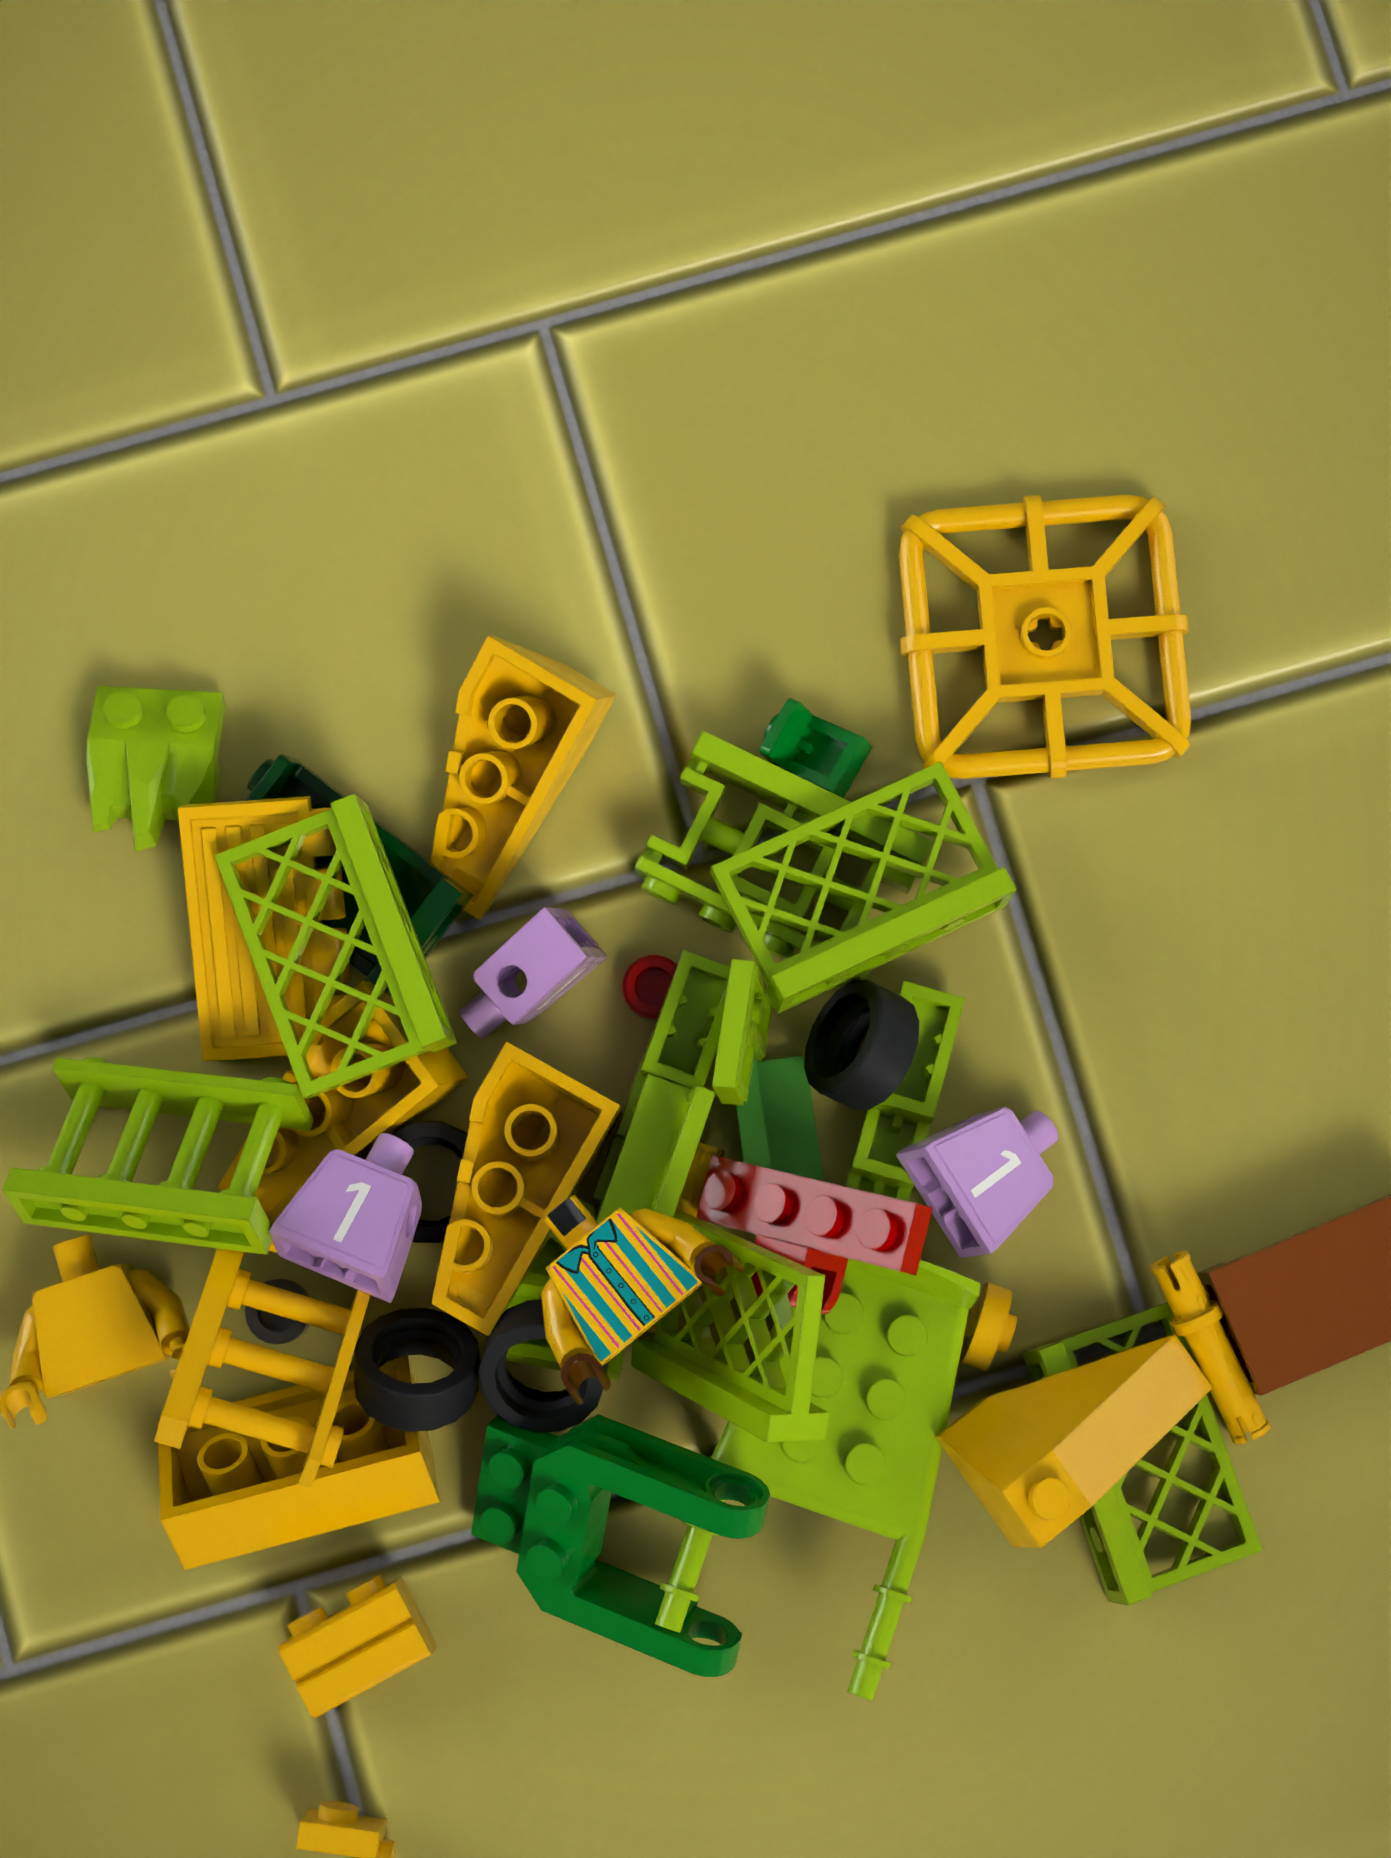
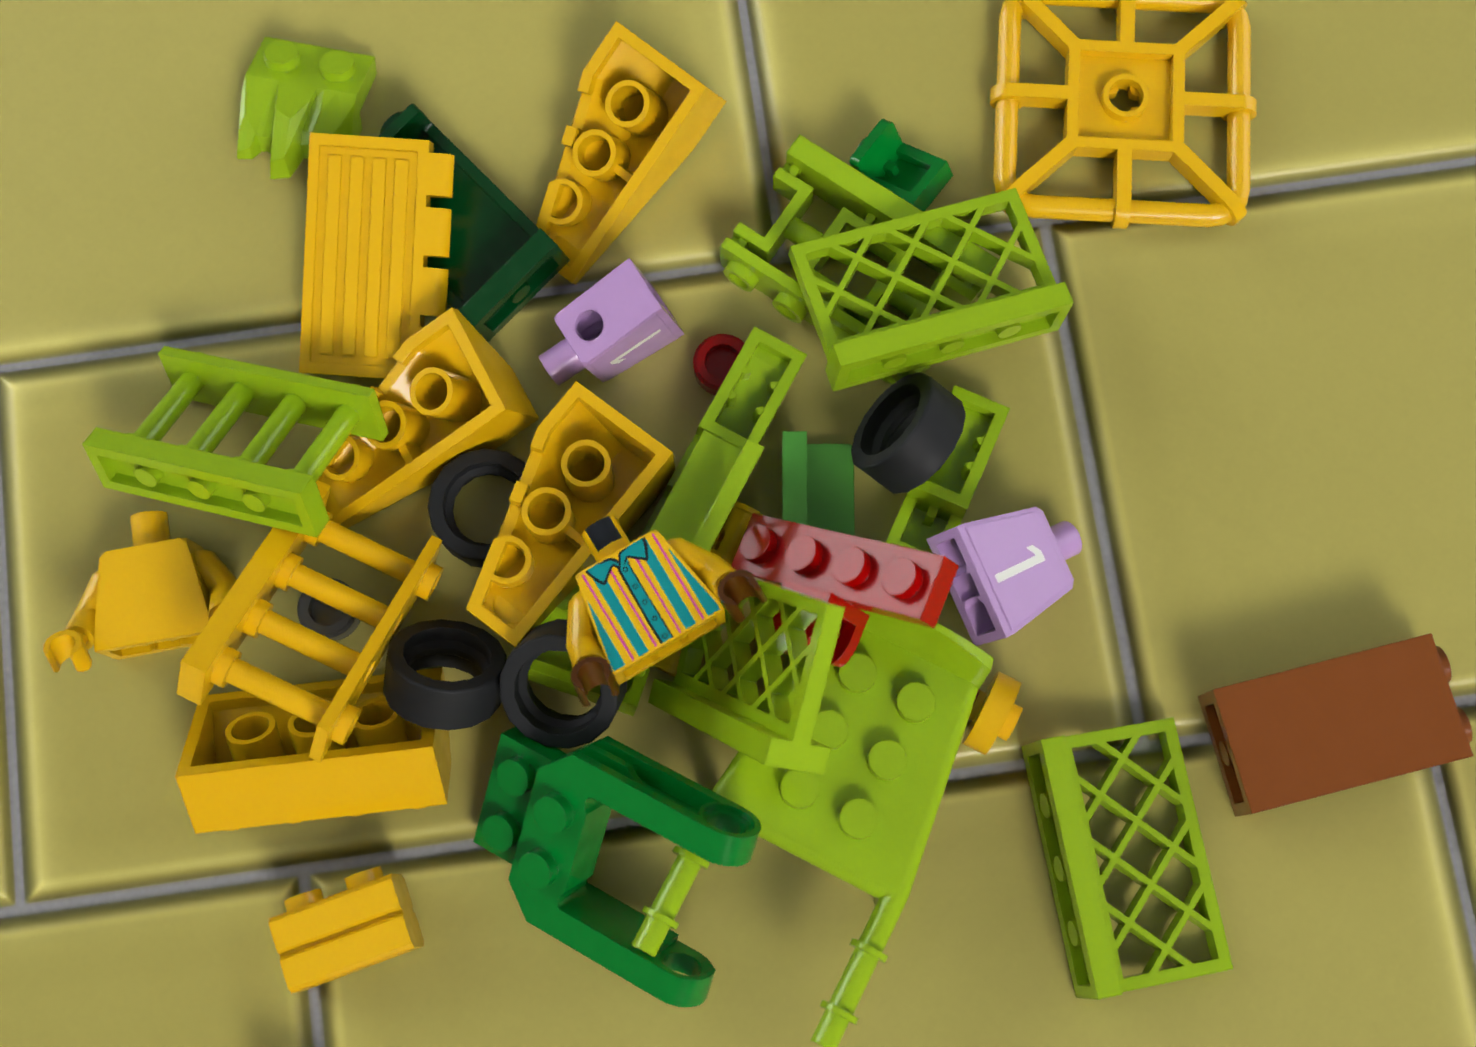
camera: 10 degrees right, 5 degrees down
lime fence [214,793,457,1099] -> none
lavender torso [269,1133,422,1303] -> none
lime tile [712,959,773,1106] -> none
yellow wedge [935,1334,1213,1548] -> none
yellow pin [1150,1250,1271,1445] -> none

